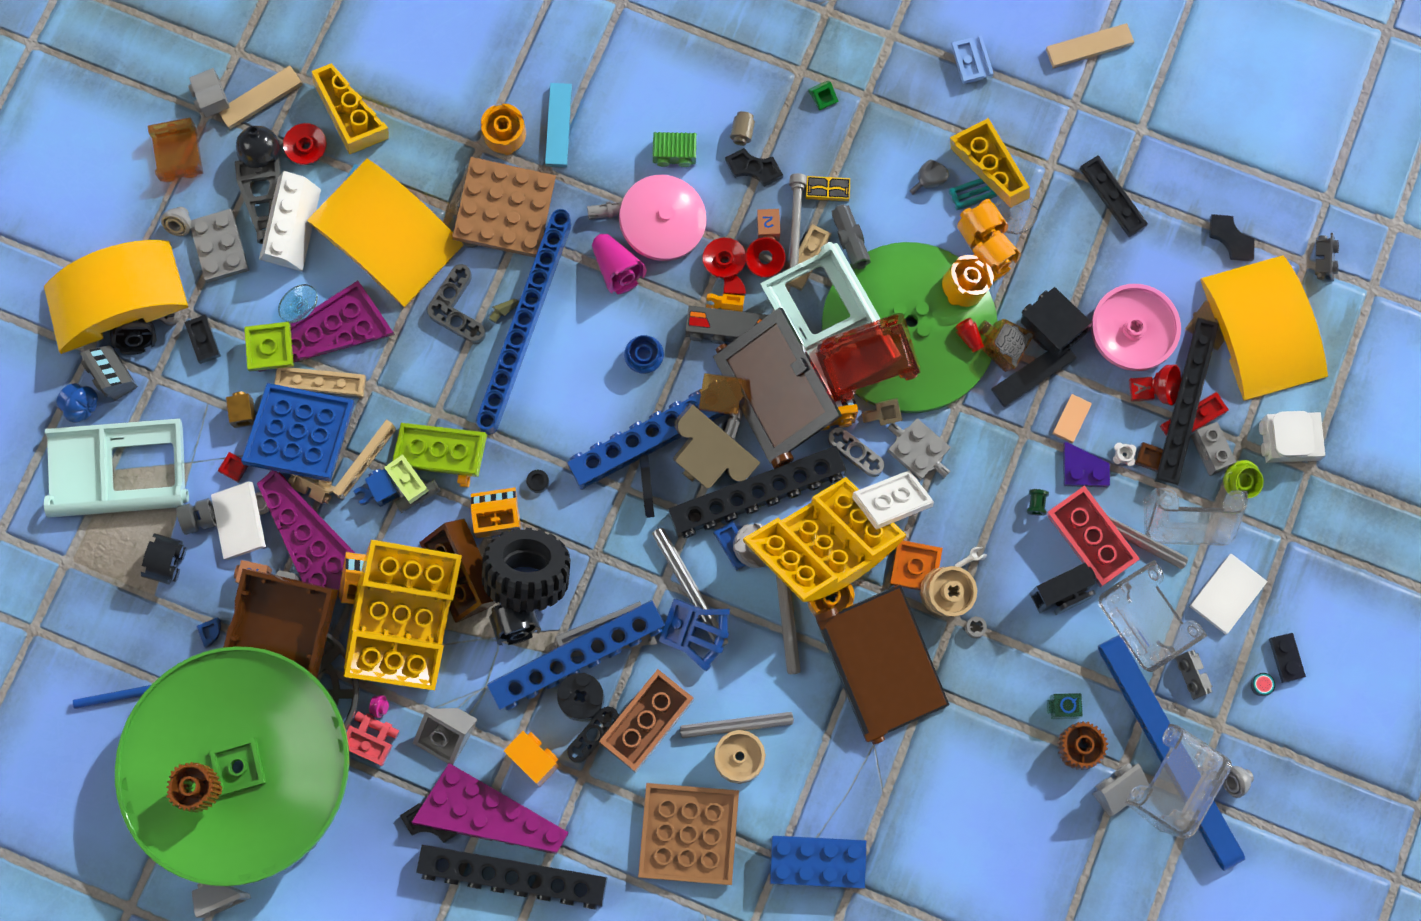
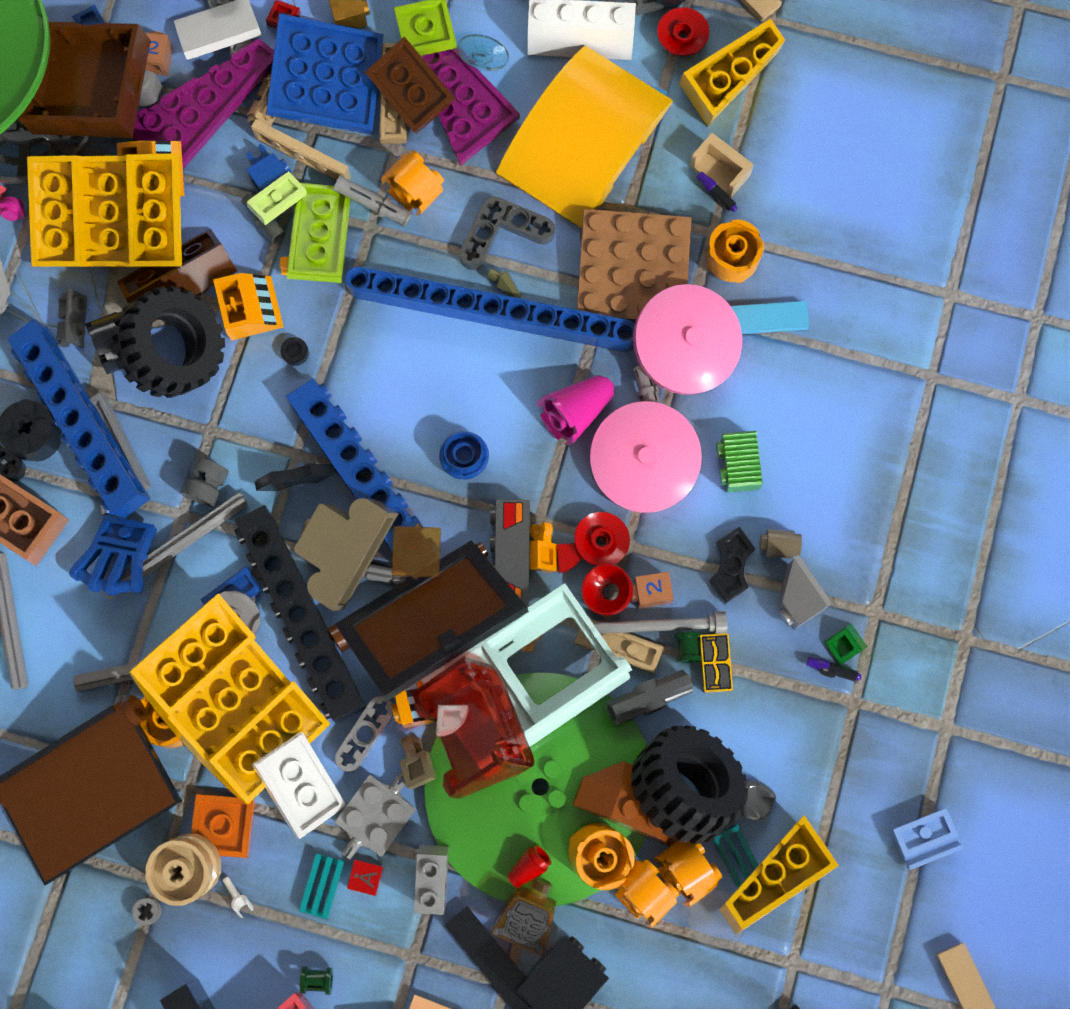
camera: 85 degrees right, 0 degrees up
none -> dark grey hinge [56,288,87,348]
none -> dark grey wheel [180,457,229,508]
none -> teal tile [299,853,345,919]
none -> light grey pin [333,175,413,227]
none -> red tile [347,860,384,896]
none -> reddish brown plate [365,36,456,134]
none -> light orange brick [381,151,444,216]
none -> light grey brick [414,845,449,915]
none -> white tile [436,705,469,736]
none -> dark orange wedge [572,761,677,847]
none -> black tyre [631,725,748,844]
none -> bright pink dish [633,284,742,395]
none -> dark green bush [674,631,702,663]
none -> tan panel [689,133,754,197]
none -> piece [696,171,737,212]
none -> light grey slope [778,555,832,630]
none -> black piece [806,657,862,682]

